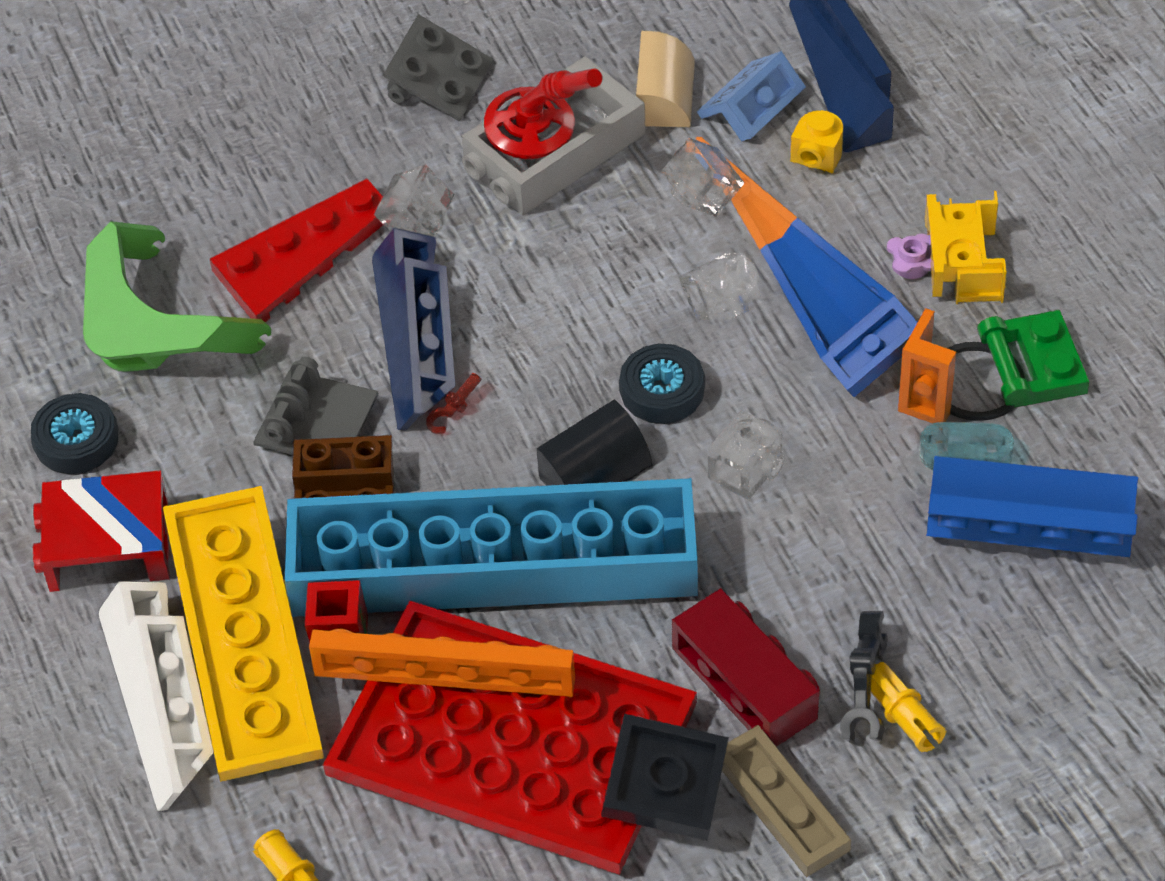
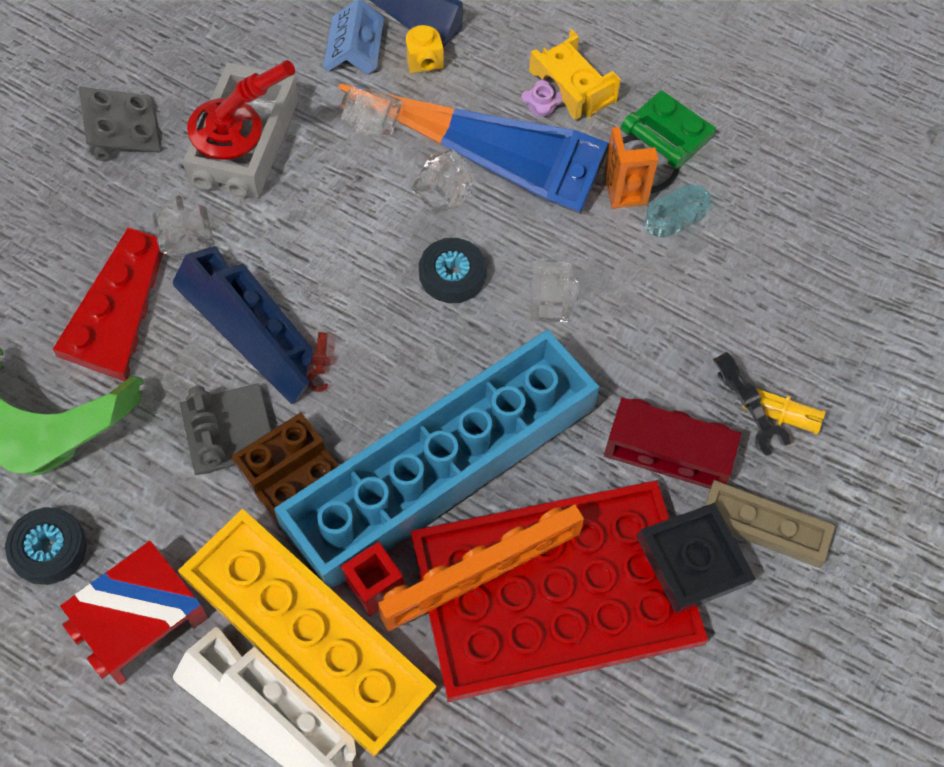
camera: 40 degrees left, 10 degrees up
black brick [537,399,652,486] -> none
tan brick [636,31,695,127] -> none
blue brick [926,456,1138,557] -> none

